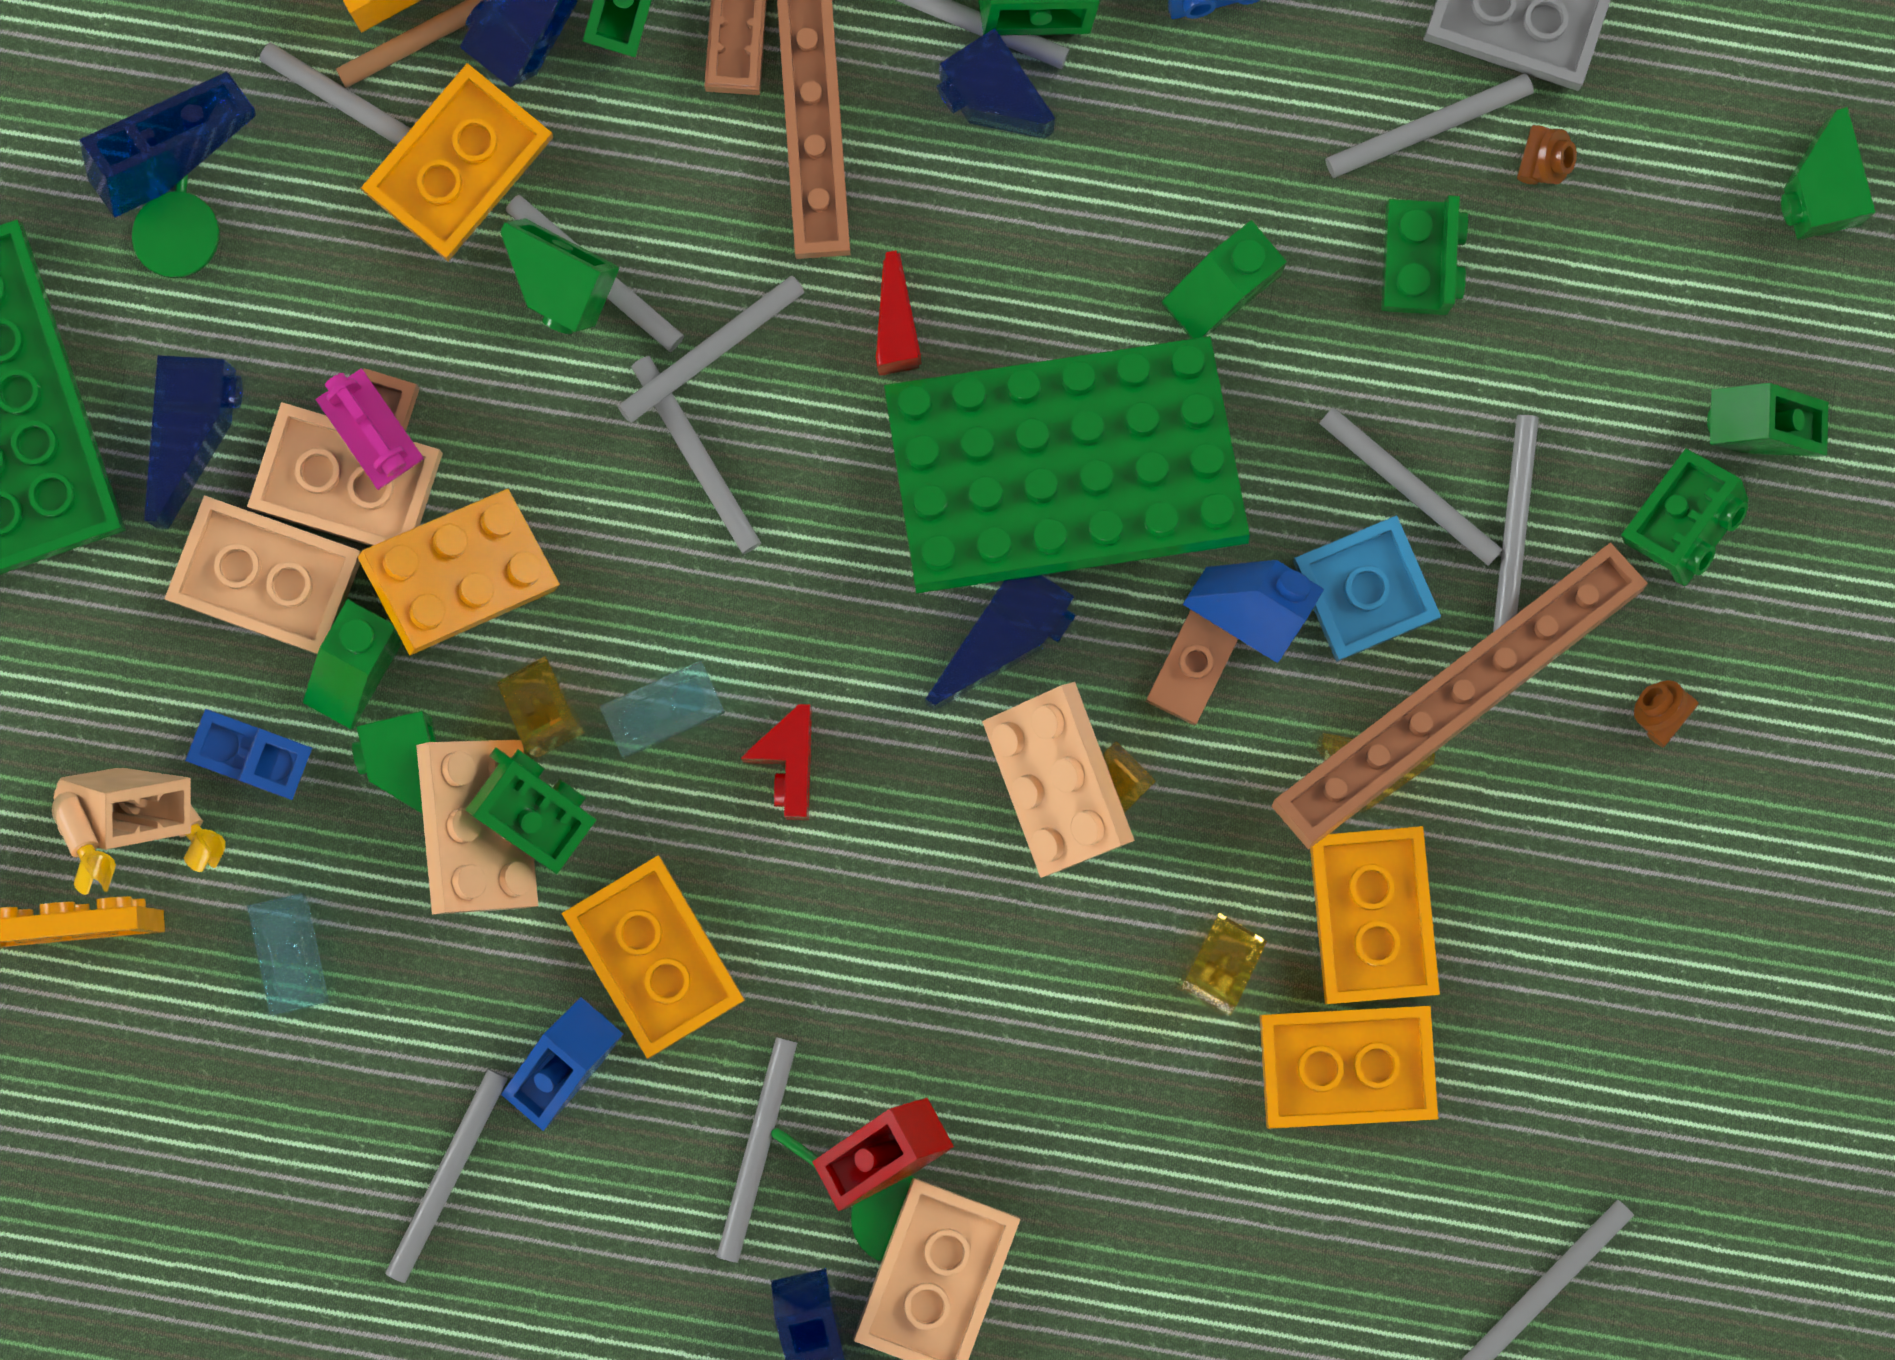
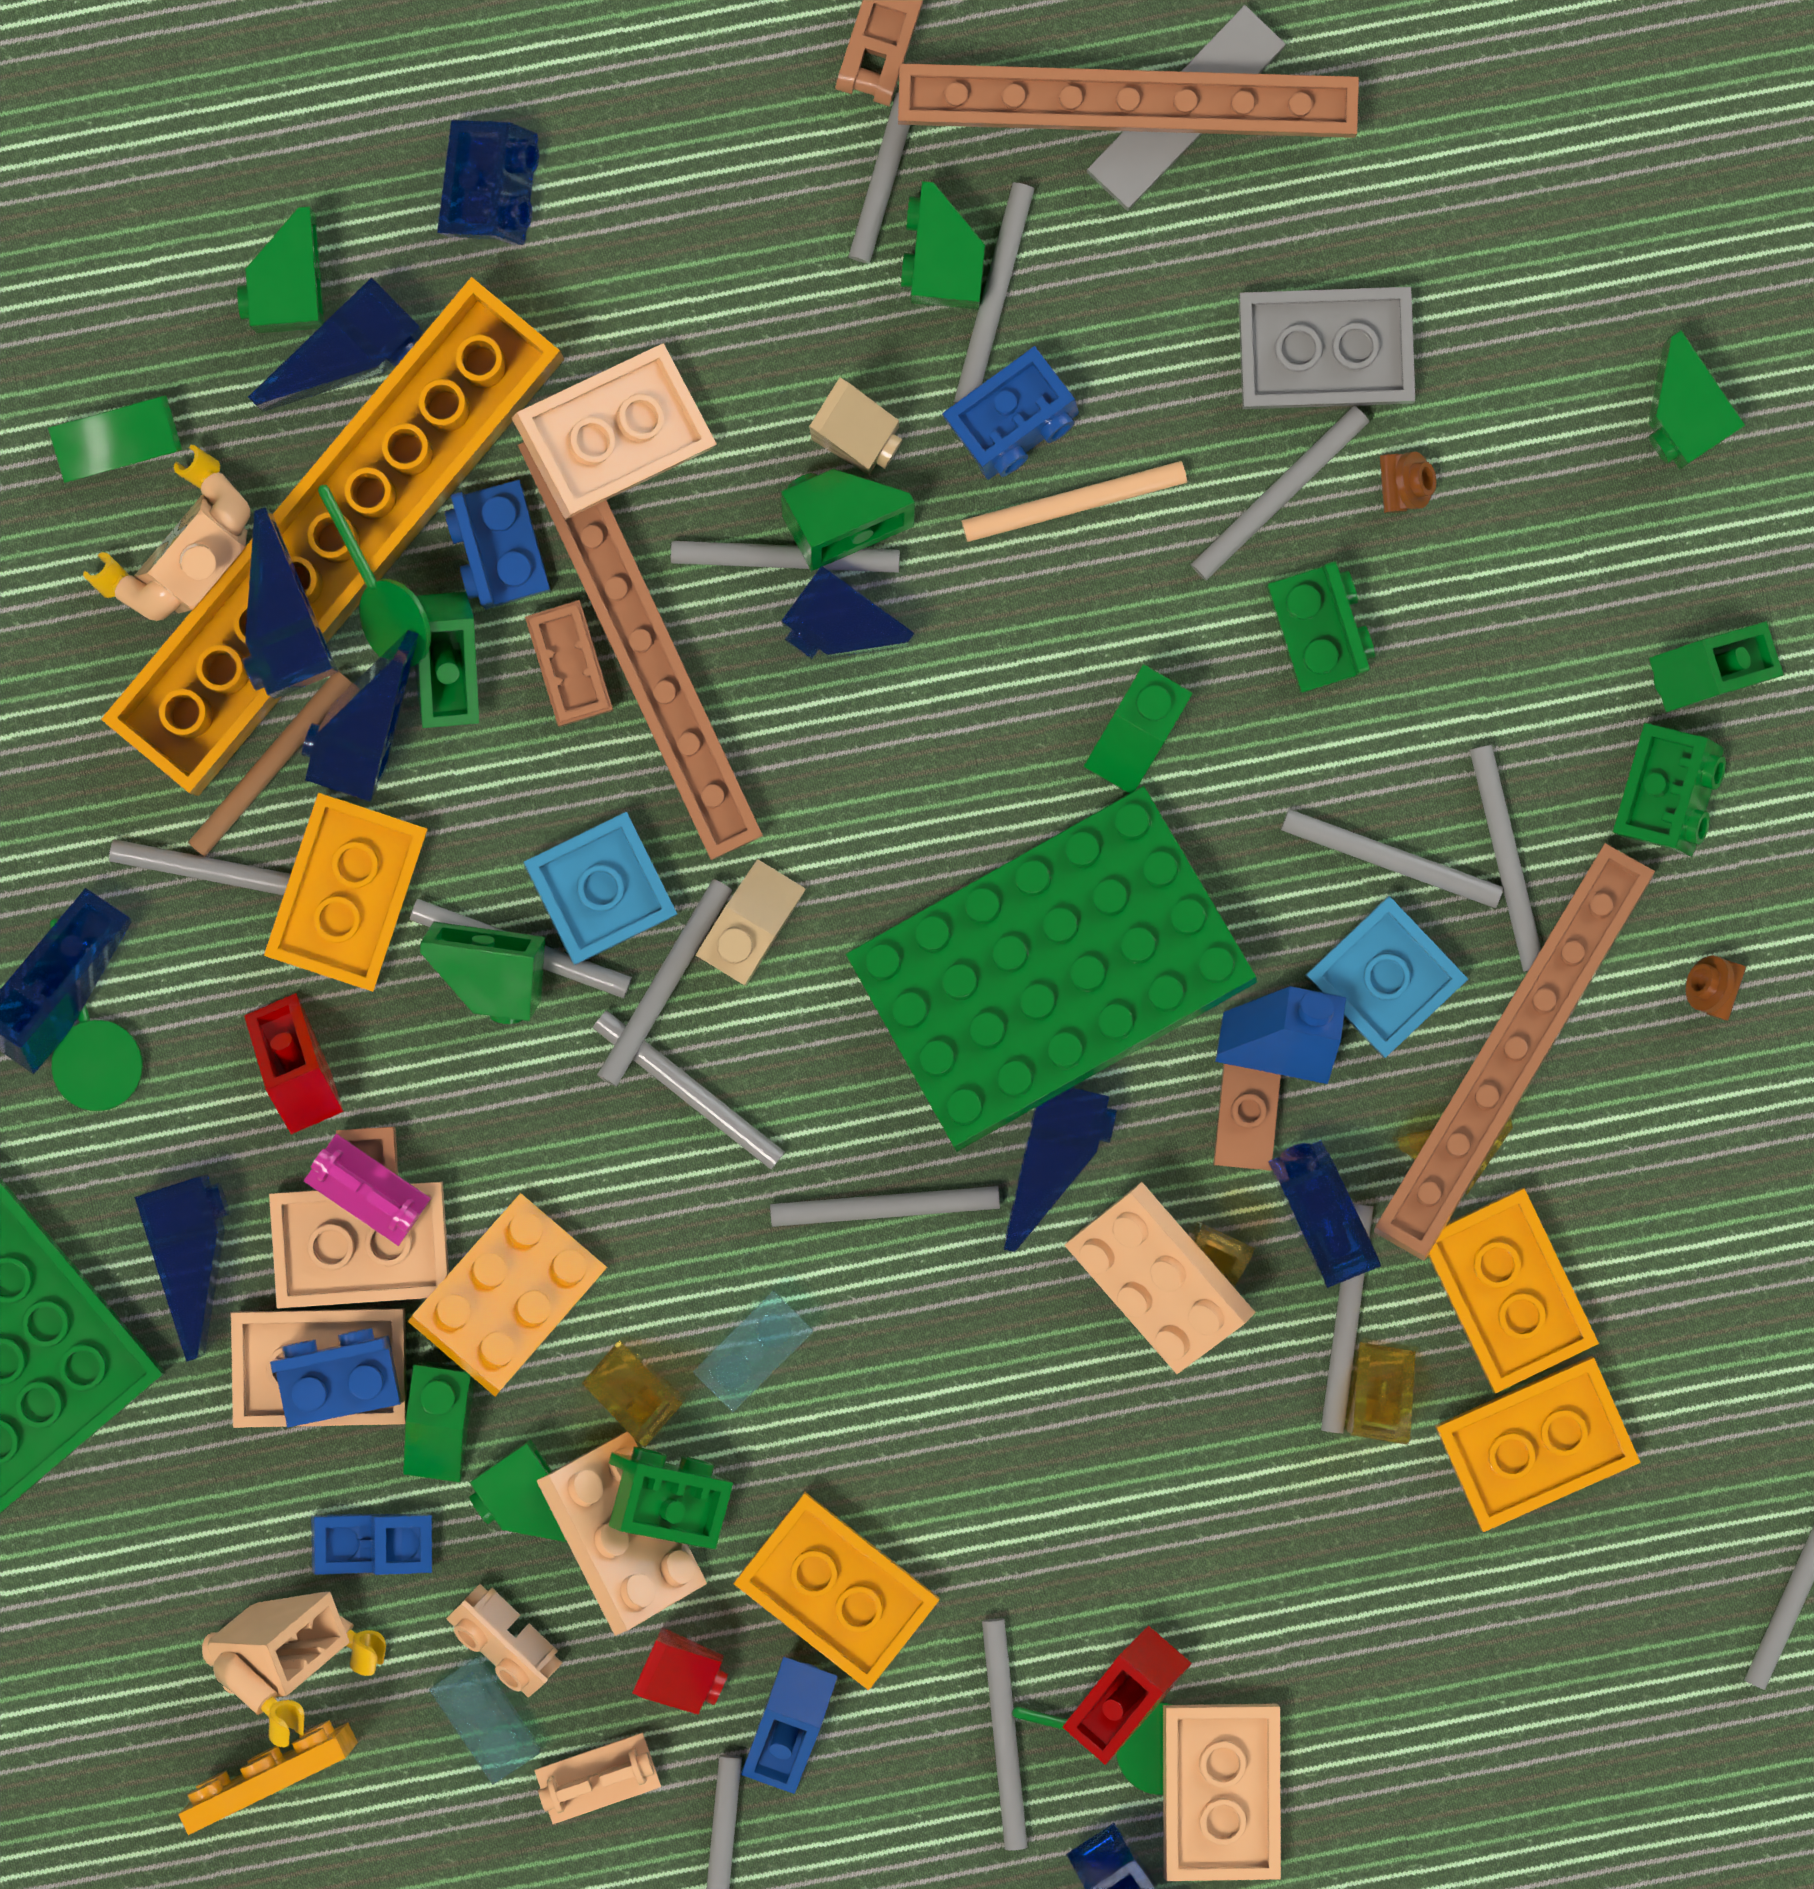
camera: 20 degrees left, 5 degrees up
red slope [741,704,812,820] -> none
red slope [876,250,922,375] -> none
none -> red slope [244,993,344,1134]
none -> blue bracket [270,1328,402,1428]
none -> light nougat hinge [446,1584,562,1698]
none -> dark azure plate [523,812,677,966]
none -> light nougat hinge [534,1732,661,1824]
none -> red slope [632,1627,729,1715]
none -> tan slope [696,859,806,986]
none -> light grey bar [770,1186,1000,1227]
none -> light nougat bar [961,461,1187,542]
none -> clear blue slope [1268,1140,1381,1288]
none -> light grey bar [1321,1203,1374,1434]

